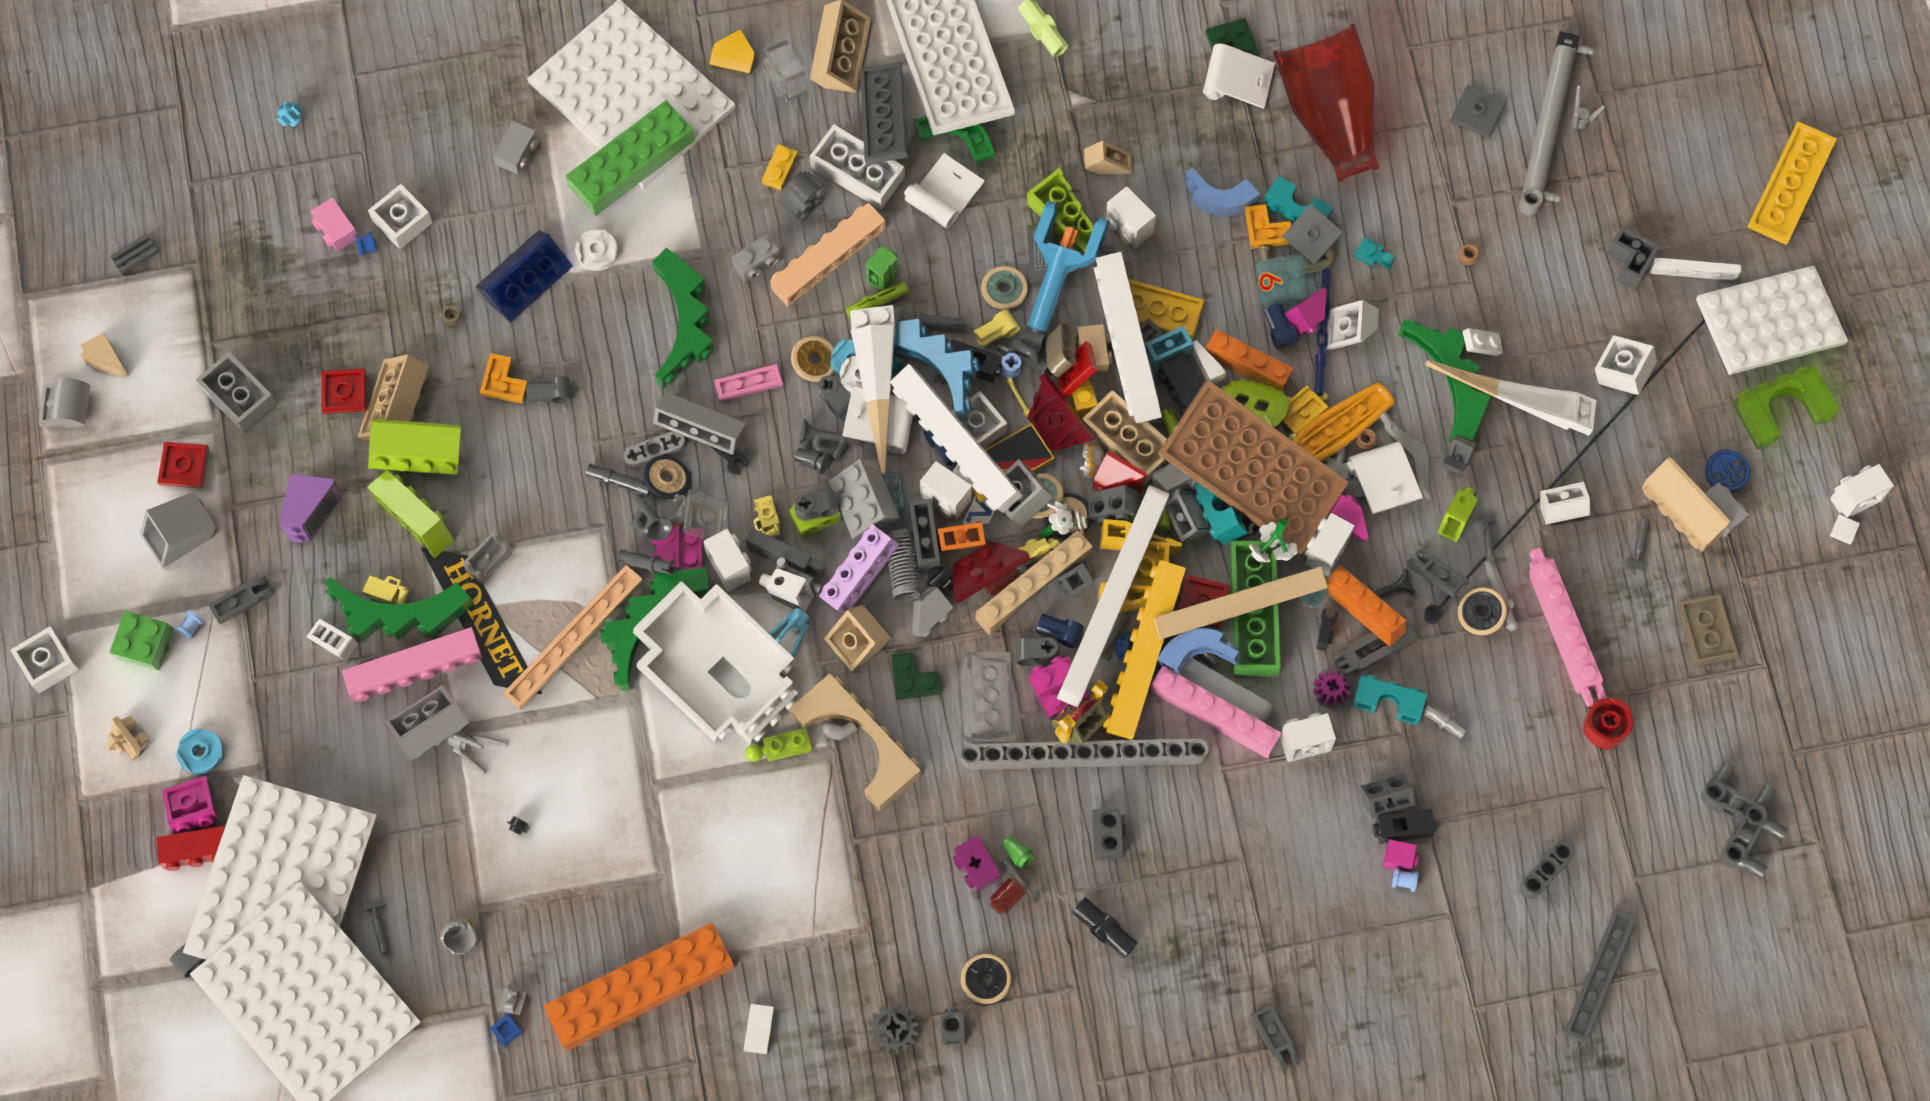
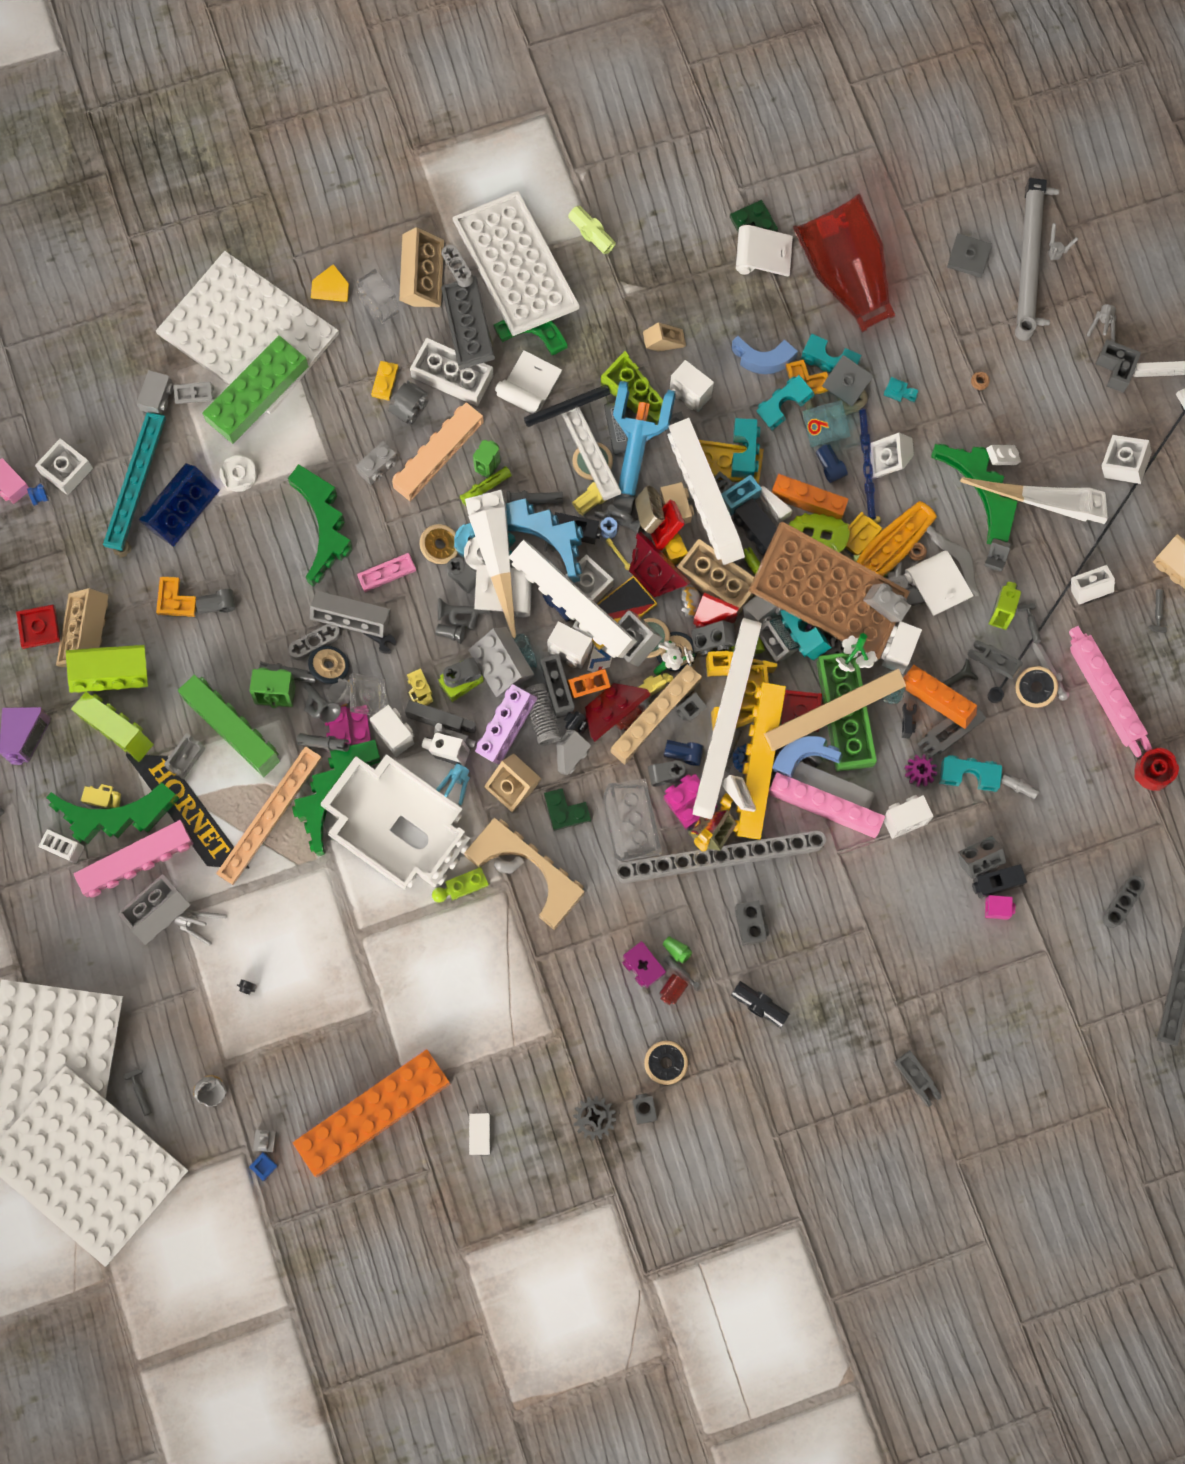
camera: 10 degrees left, 5 degrees up
dark pink slope [1284,288,1327,335] -> none
dark pink slope [1326,494,1368,542] -> none
light blue bush [1392,867,1419,892] -> none
none -> teal plate [103,412,166,551]
none -> light grey hinge [173,382,214,404]
none -> bright green brick [177,675,280,778]
none -> bright green brick [250,668,296,708]
none -> light grey beam [441,245,473,287]
none -> black axle [524,385,610,427]
none -> white tile [561,407,621,501]
none -> white slope [721,775,756,812]
none -> teal arch [731,418,760,478]
none -> teal arch [756,375,815,431]
none -> light grey brick [863,583,911,622]
none -> light grey plant [1087,304,1116,342]

